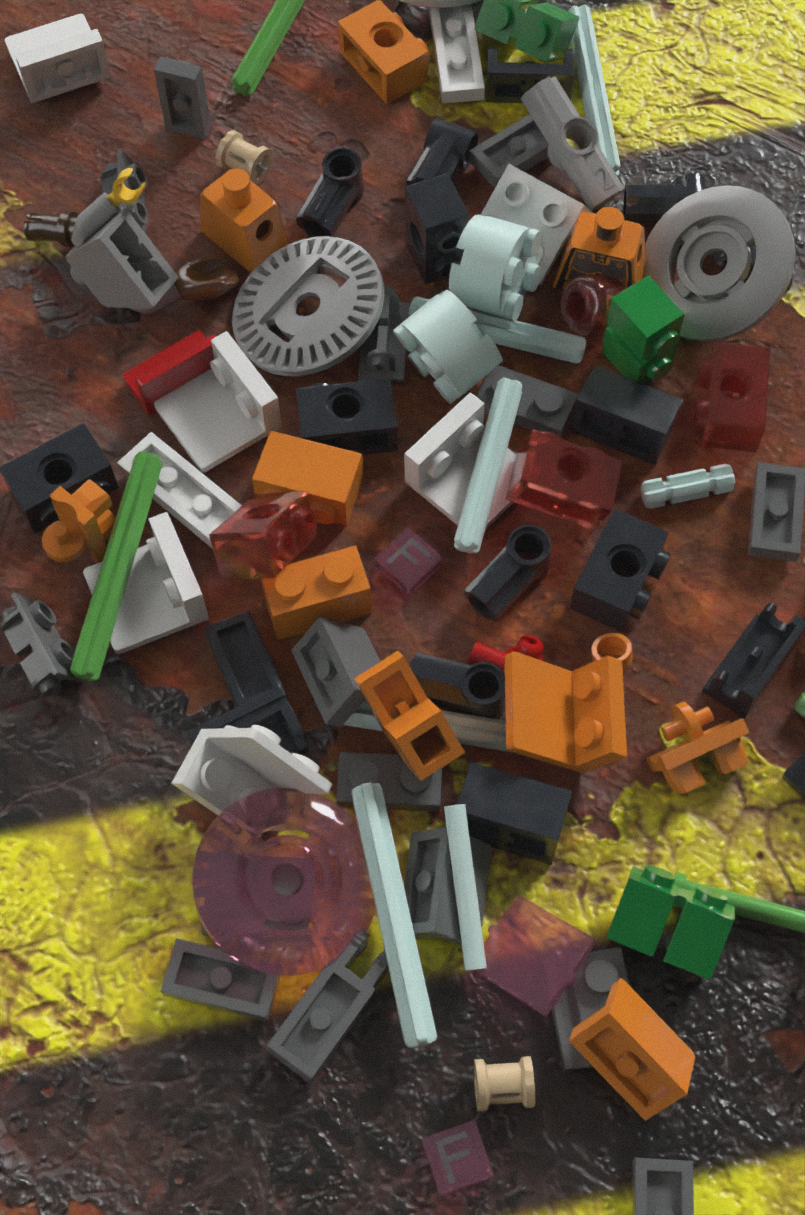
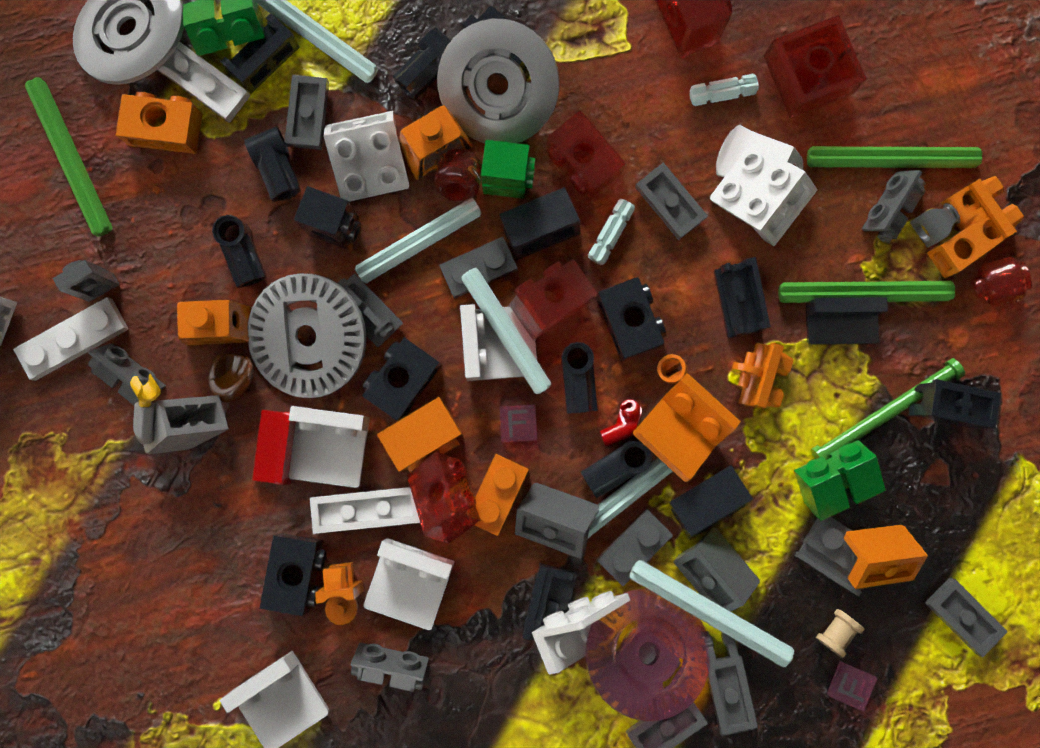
camera: 50 degrees left, 20 degrees up
dark brown pin [23,211,78,248] -> none
bright green axle [70,451,162,681] -> none
black tile [203,610,287,708] -> none
tan bush [215,130,273,185] -> none
orange brick [354,651,465,781] -> none
light aqua brick [393,290,503,404] -> none
light aqua bar [444,804,487,970] -> none
light aqua brick [449,215,542,321] -> none
clear pink piece [472,894,596,1017] -> none
light grey piece [521,76,625,211] -> none
none -> white plate [13,297,128,381]

